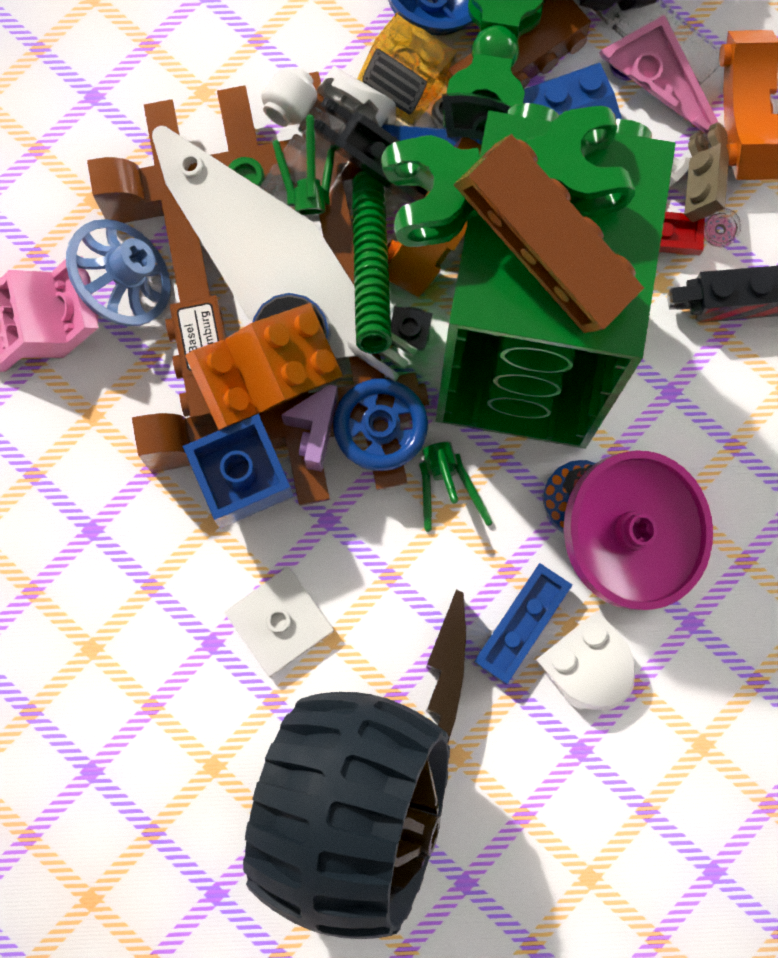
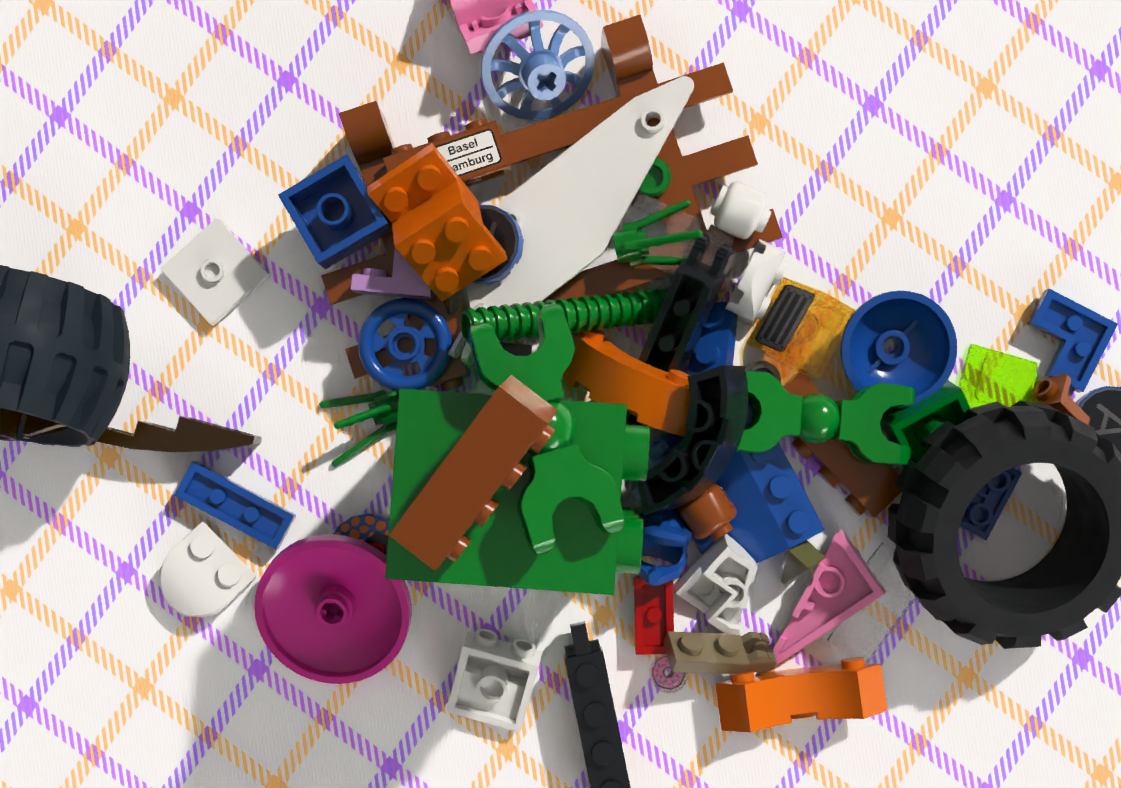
camera: 85 degrees right, 10 degrees up
none -> white plate [446,629,542,733]
none -> olive piece [781,540,826,584]

